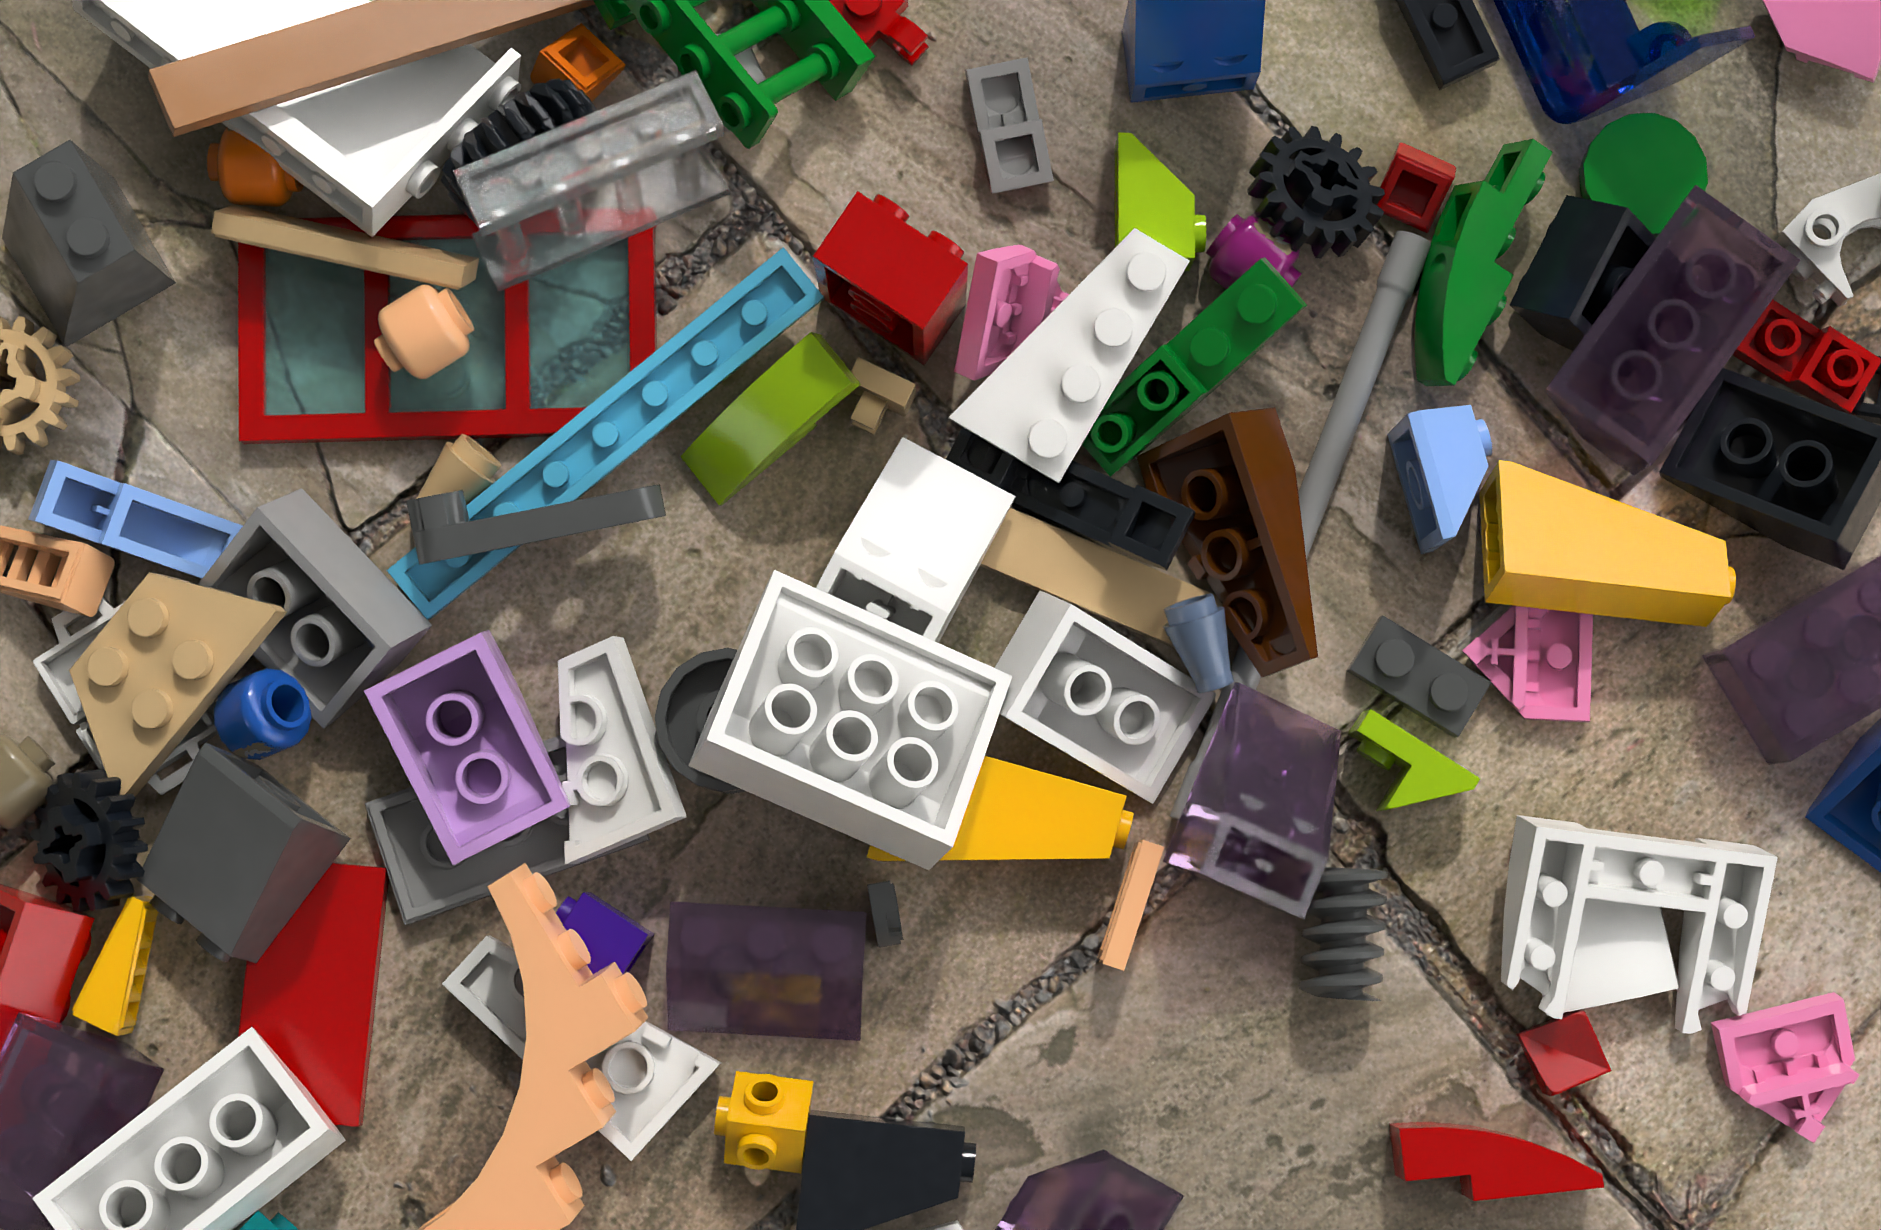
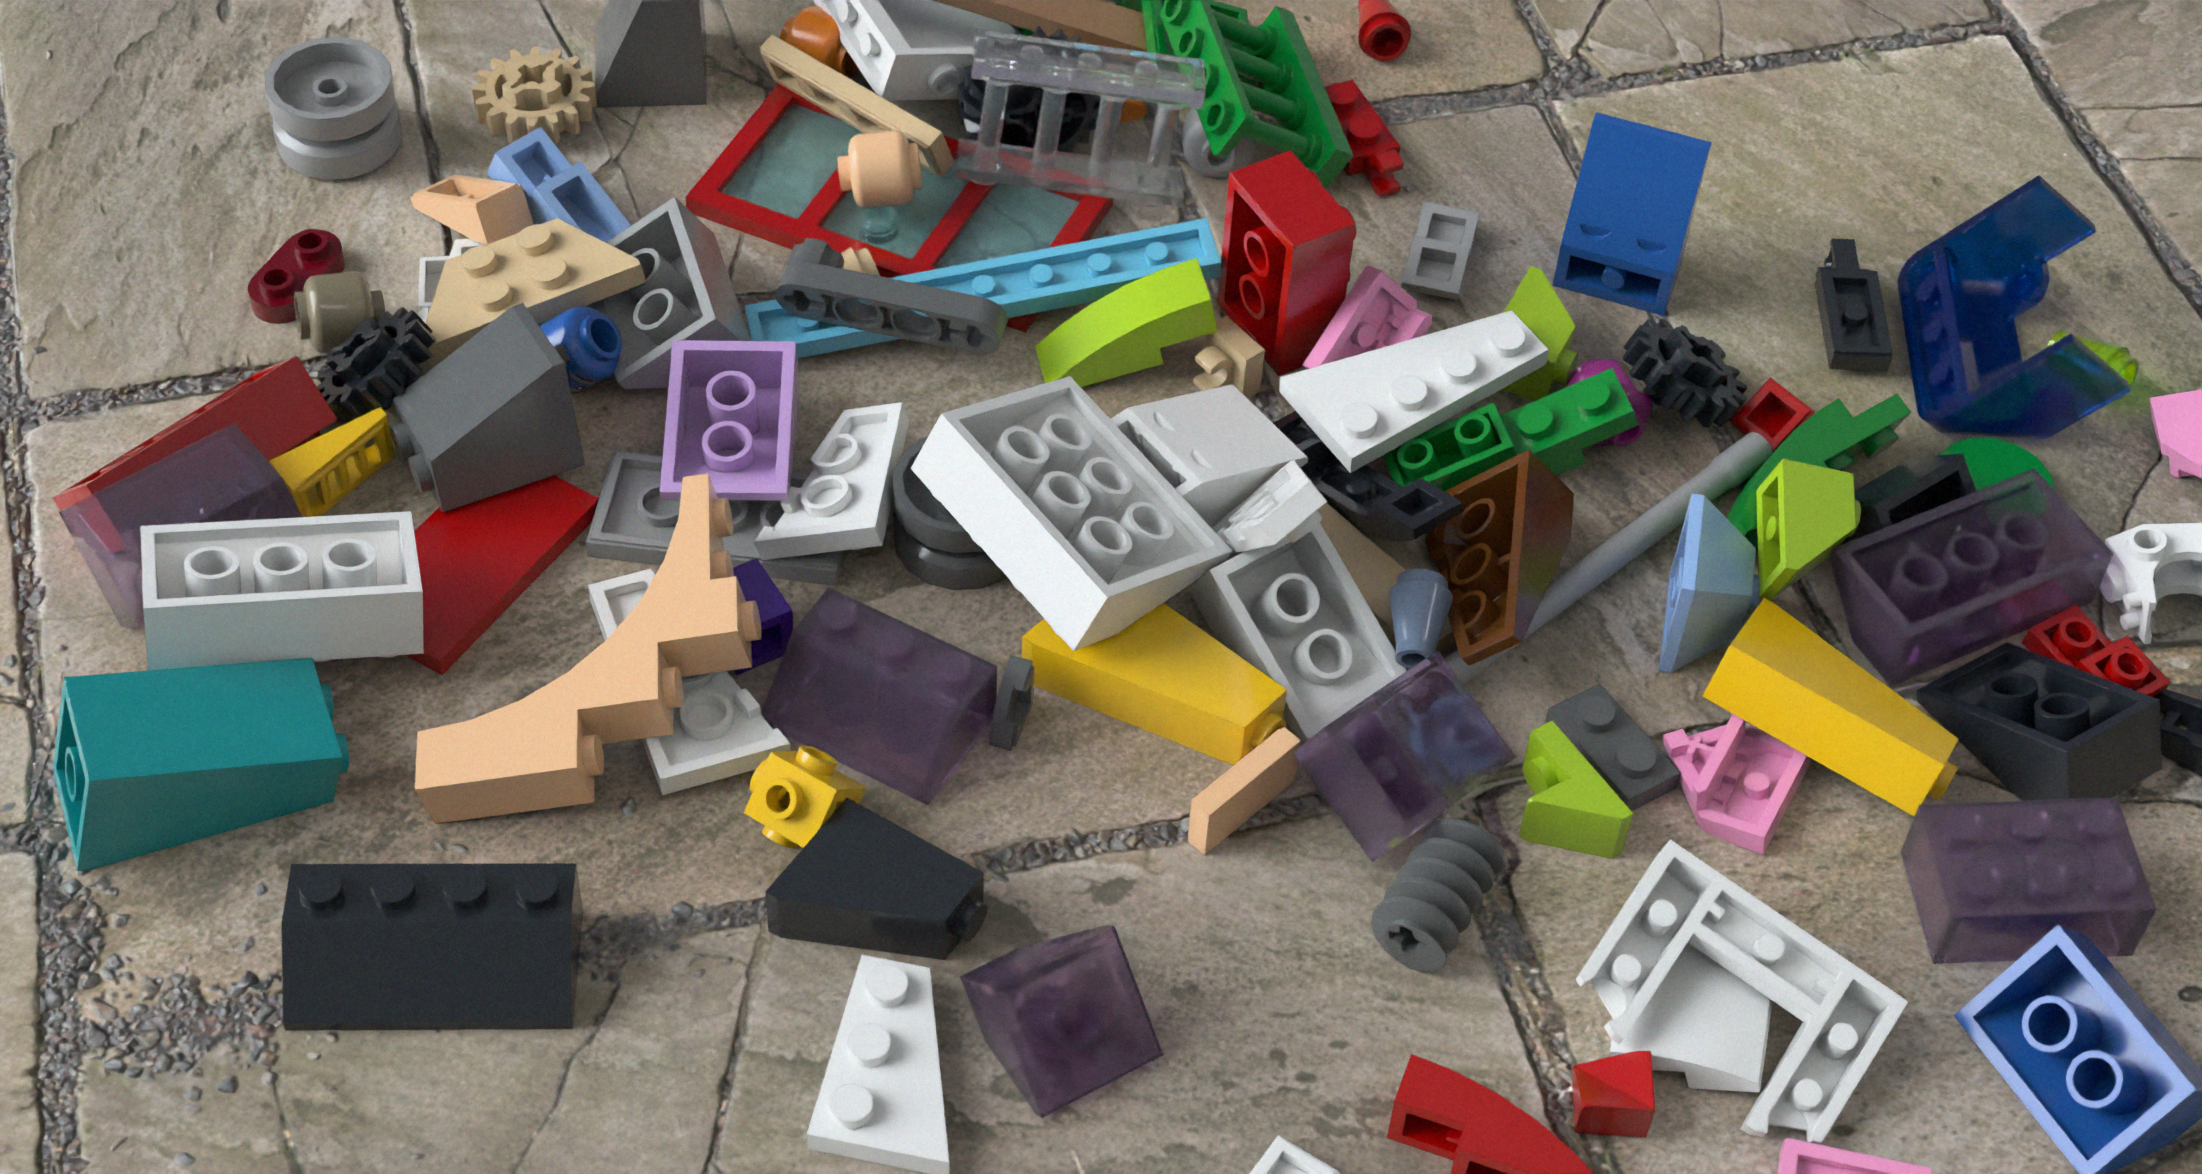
camera: 25 degrees right, 35 degrees down
none -> white wing [1211,459,1327,554]
none -> lime slope [1756,459,1861,600]

